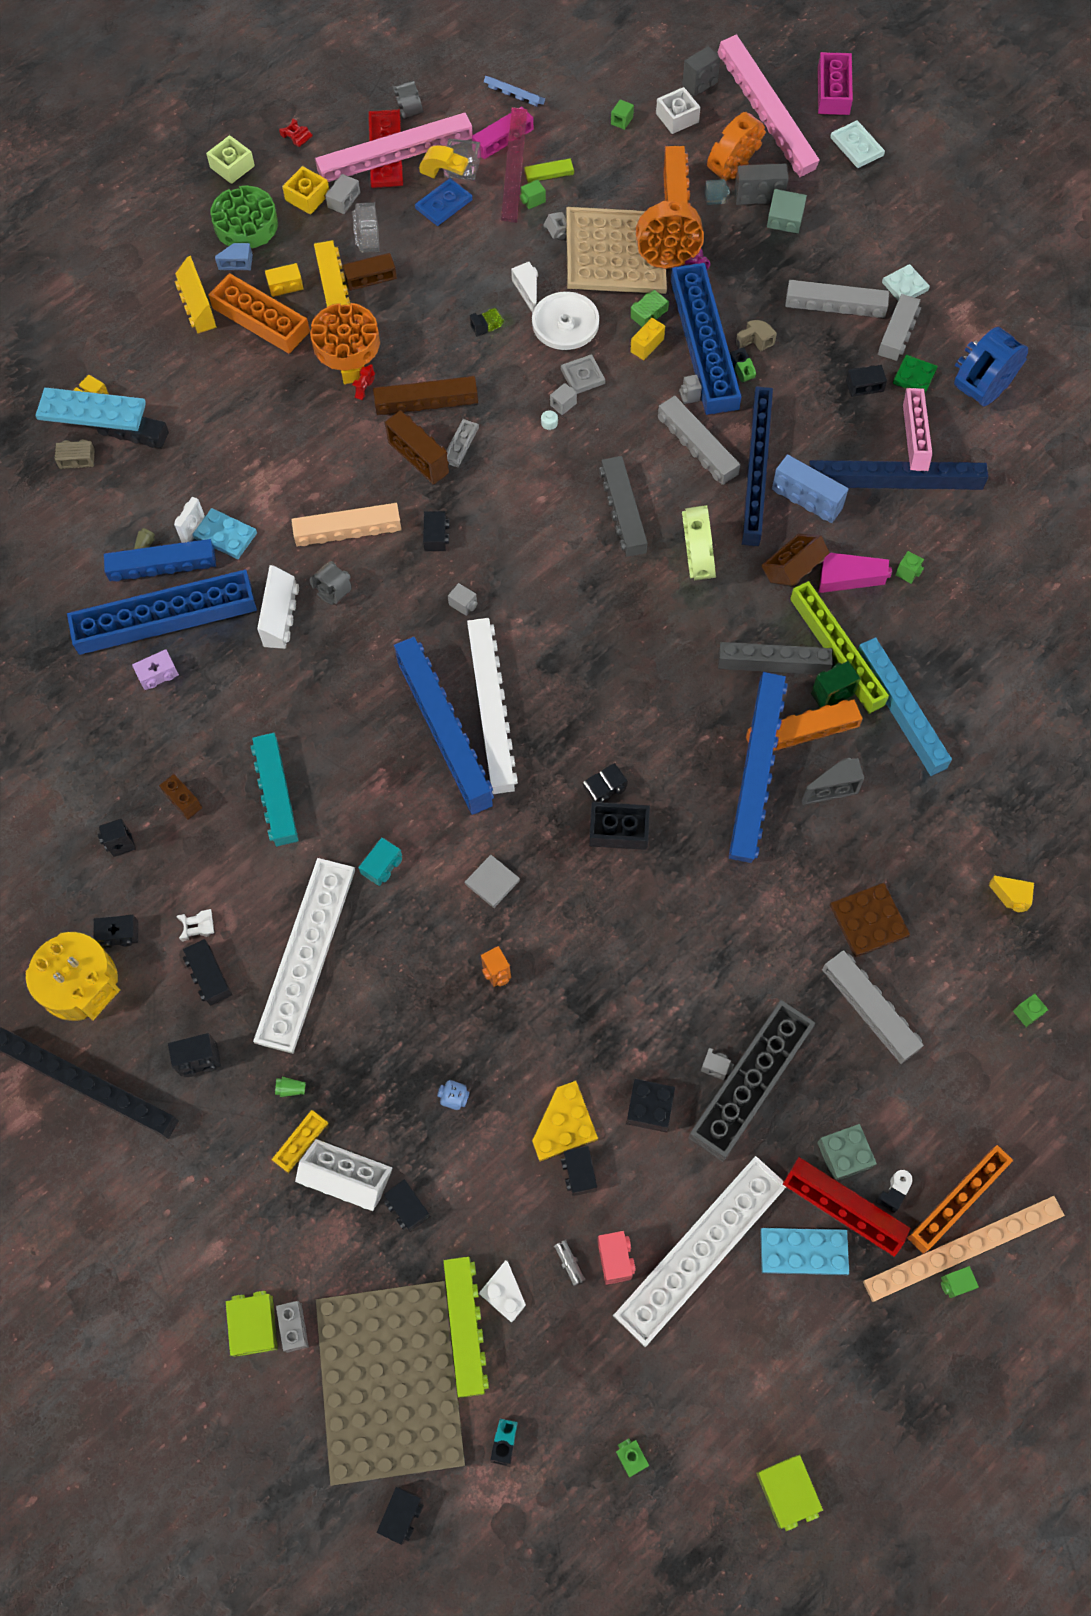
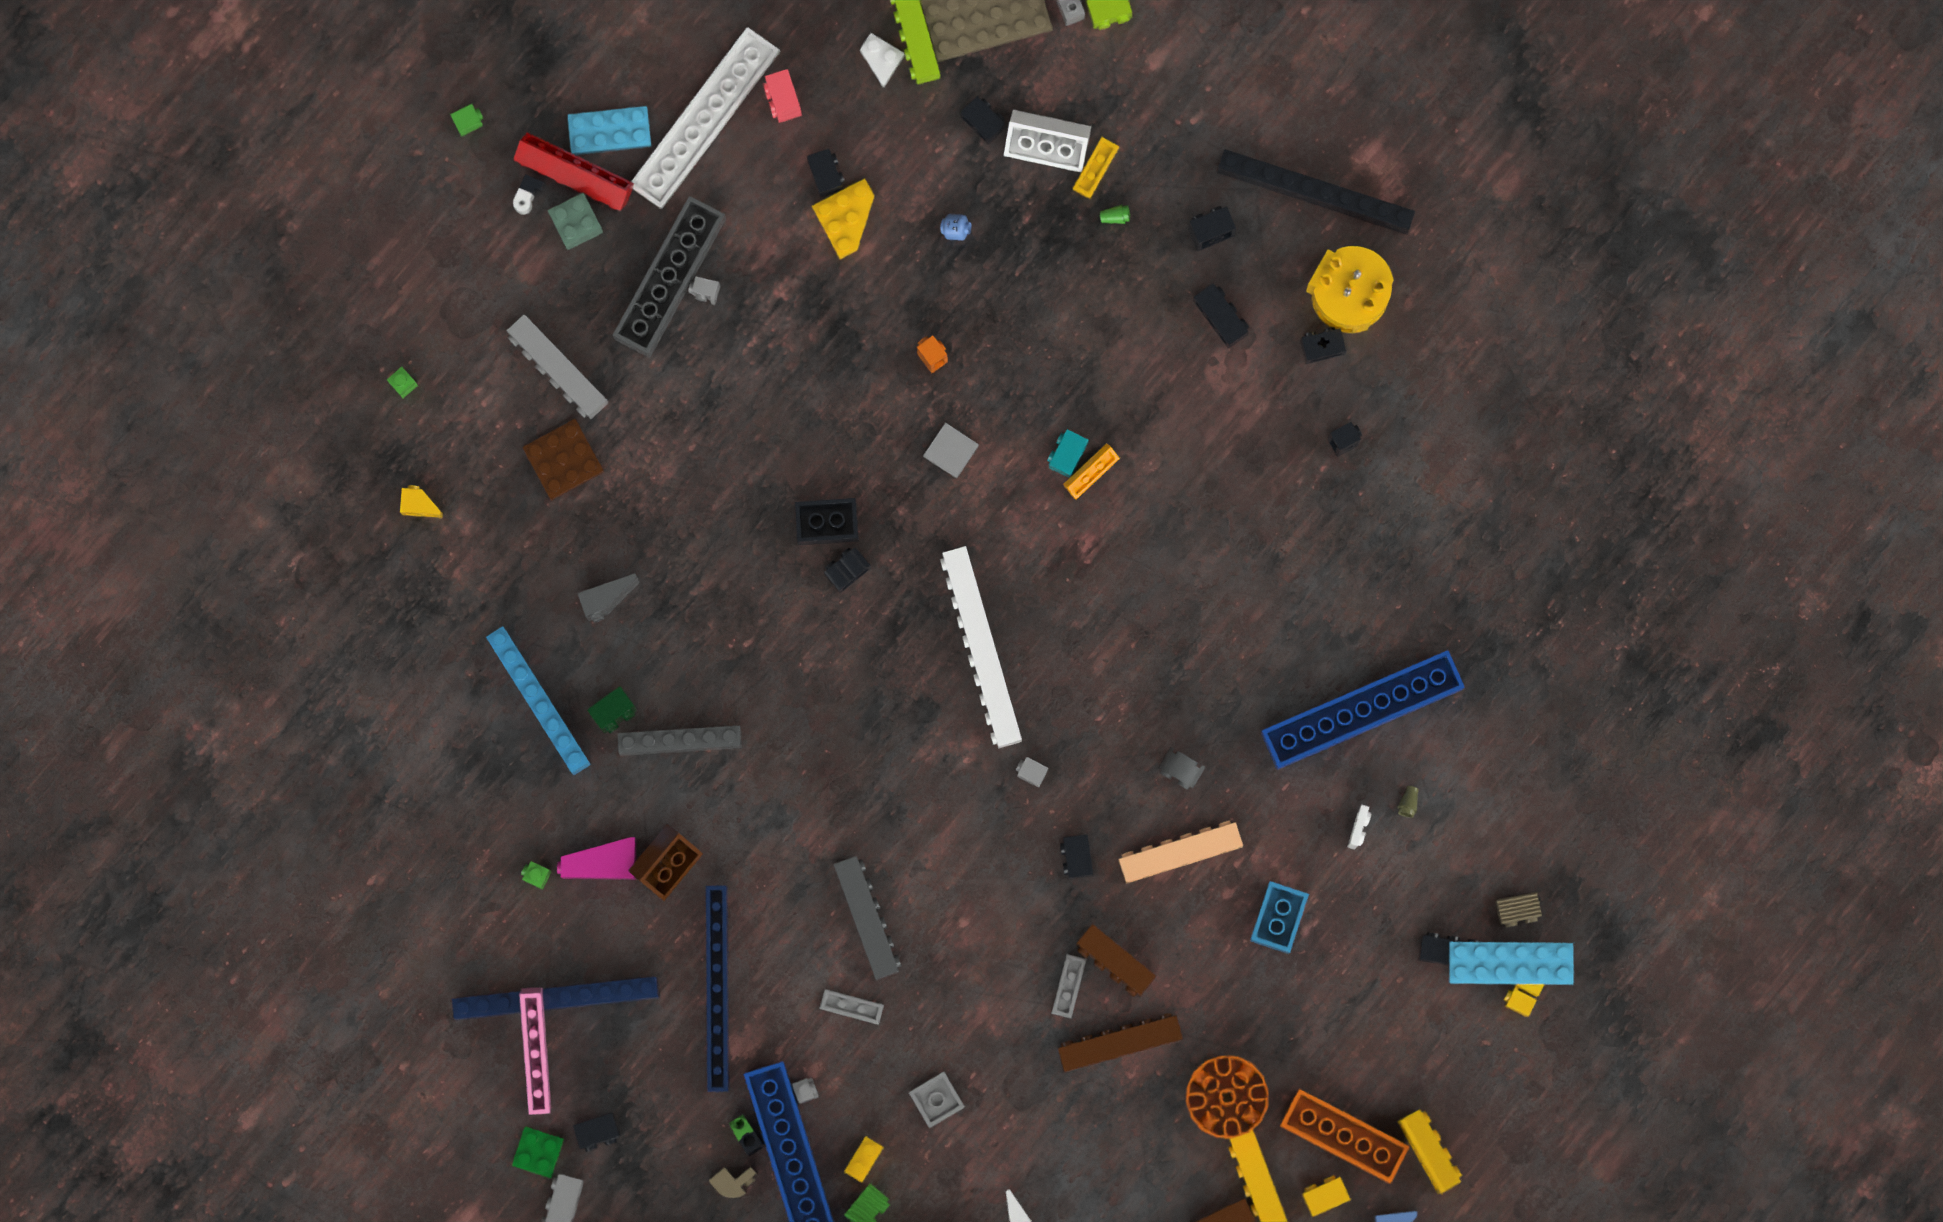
camera: 175 degrees right, 15 degrees up
blue brick [104,539,216,581] -> none
lavender brick [132,649,179,690] -> none
reddish brown brick [159,774,202,820] -> none
white piece [177,909,214,942] -> none
medium azure plate [192,508,257,559] -> none
teal brick [250,733,299,847] -> none
white plate [253,858,355,1054] -> none
white slope [257,565,299,649] -> none
red piece [352,364,375,400] -> none
blue brick [394,637,494,815] -> none
leg [470,308,504,337] -> none
white dish [532,292,599,350] -> none
light aqua piece [541,410,558,430] -> none
light grey brick [550,383,577,415] -> none
light grey pin [554,1240,586,1286] -> none
black brick [626,1079,675,1133] -> none
light grey brick [658,396,740,485] -> none
yellowish green brick [682,505,716,581] -> none
blue brick [728,672,788,863] -> none
orange brick [746,699,863,751] -> none
medium blue brick [772,454,849,523] -> none
lime brick [790,581,889,714] -> none
light nougat plate [863,1196,1065,1302] -> none
orange brick [907,1145,1013,1254] -> none
blue piece [954,327,1028,407] -> none
none -> light grey tile [819,989,884,1025]
none -> light orange plate [1063,443,1120,499]
none -> dark azure brick [1250,881,1309,954]

